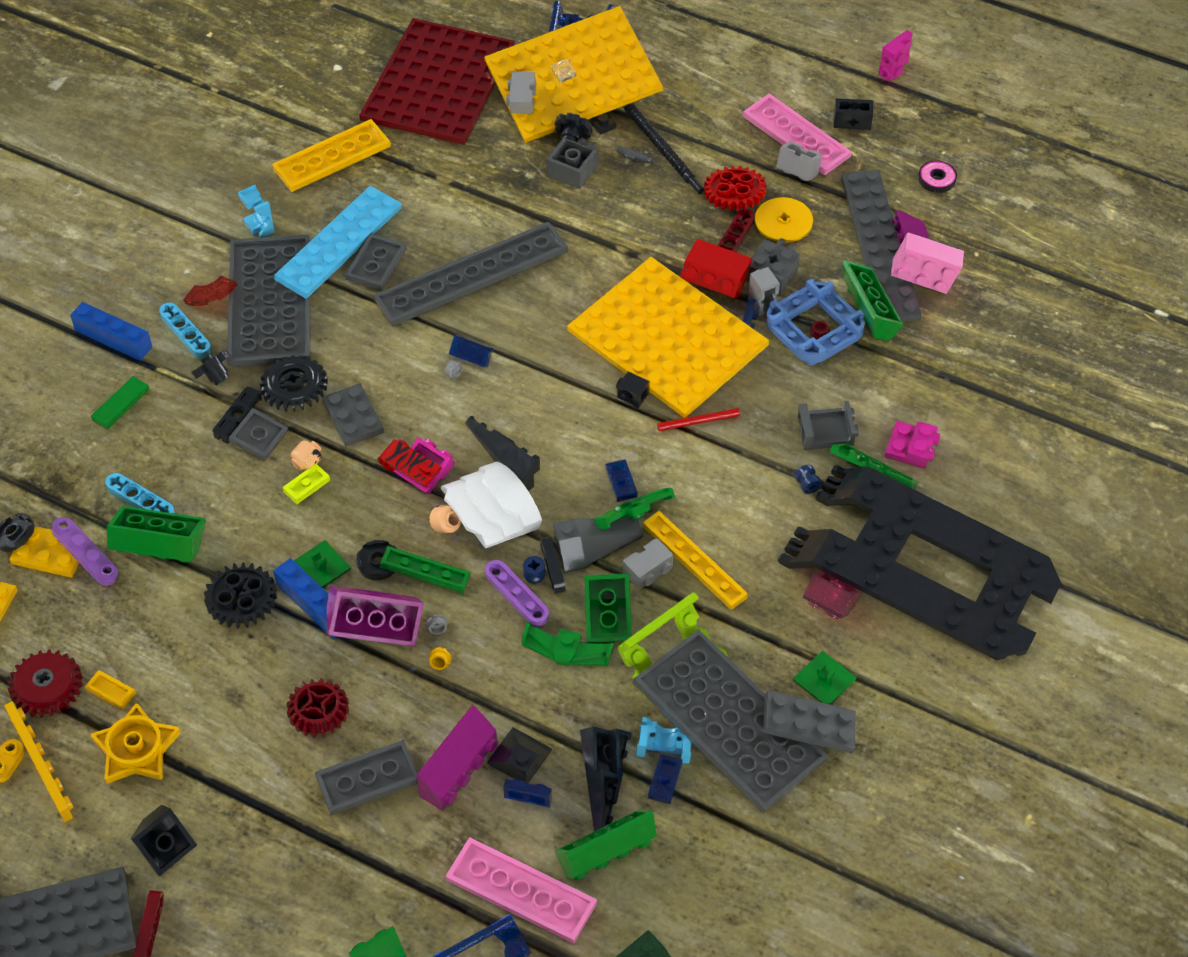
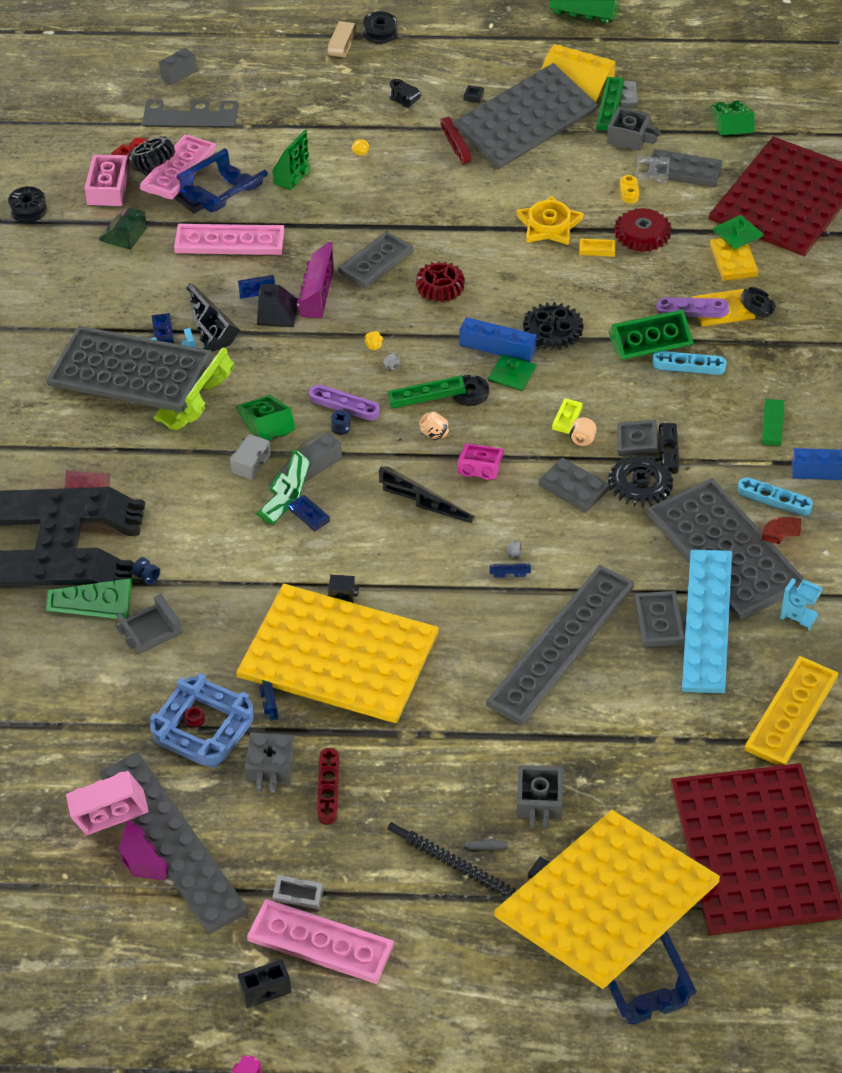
camera: 155 degrees right, 5 degrees down
yellow plate [4,701,74,823] -> none
black slope [131,805,197,877] -> none
black plant [191,349,230,385] -> none
magenta slope [326,585,424,646] -> none
red door [377,439,442,487] -> none
white slope [441,462,542,549] -> none
light grey brick [506,71,536,114] -> none
green plate [521,622,614,666] -> none
black beam [540,537,566,594] -> none
clear plate [551,58,577,83] -> none
black plant [554,113,593,142] -> none
green slope [555,809,657,880] -> none
yellow plate [643,511,748,610] -> none
red piece [657,408,740,431] -> none
red slope [680,239,753,298] -> none
red gear [704,165,766,212] -> none
light grey brick [748,267,780,316] -> none
yellow piece [755,197,813,243] -> none
dark grey plate [763,690,856,754] -> none
green piece [793,651,857,705] -> none
green slope [842,260,904,342] -> none
dark pink plate [885,421,941,469] -> none
tile [918,161,957,193] -> none

